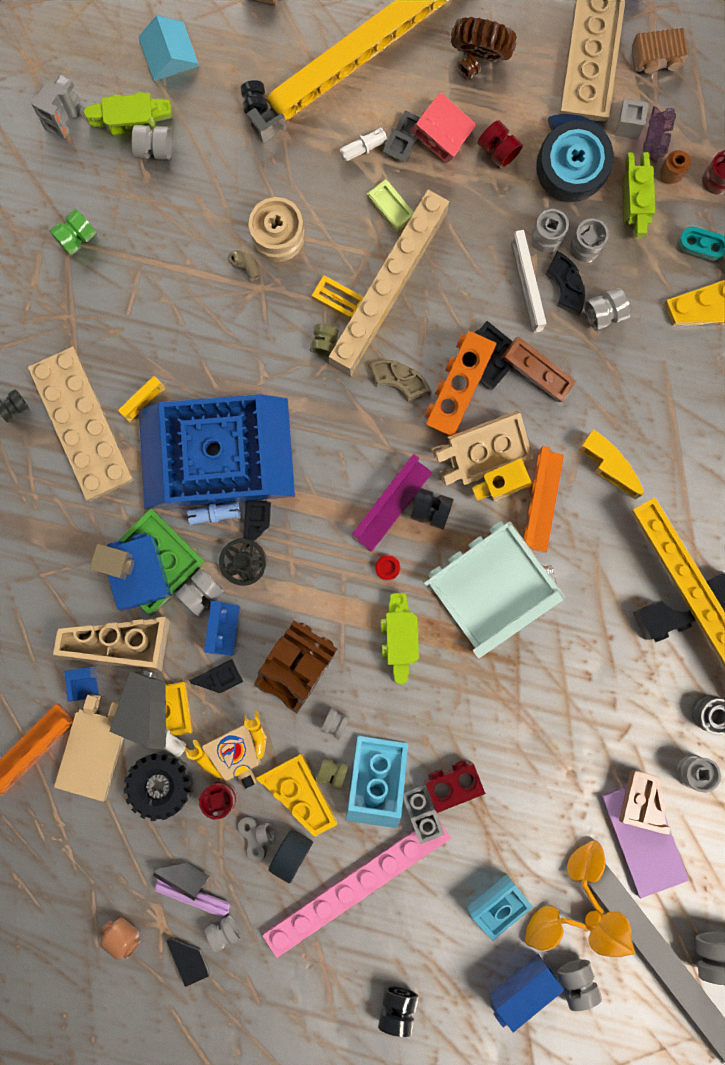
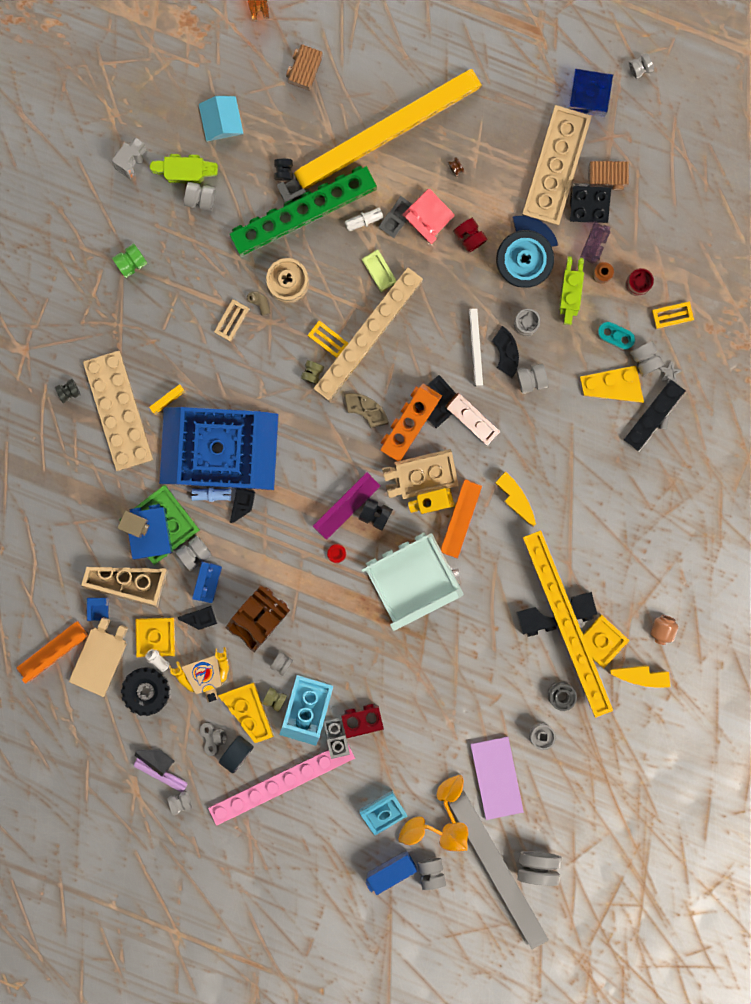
camera: 10 degrees right, 5 degrees up
nougat head [100,918,141,960] -> none
dark grey slope [109,669,166,750] -> none
black tile [167,937,211,987] -> none
dark red wheel [199,781,237,820] -> none
pearl dark grey wheel [219,538,267,586] -> none
black wheel [378,986,419,1037] -> none
lime hinge [381,593,419,685] -> none
reddish brown gear [451,17,517,62] -> none
light grey wheel [531,209,569,253] -> none
light grey panel [615,99,649,139] -> none
wing [619,769,670,835] -> none
none -> tan tile [214,299,250,342]
none -> green brick [230,166,377,257]
none -> black plate [570,183,612,223]

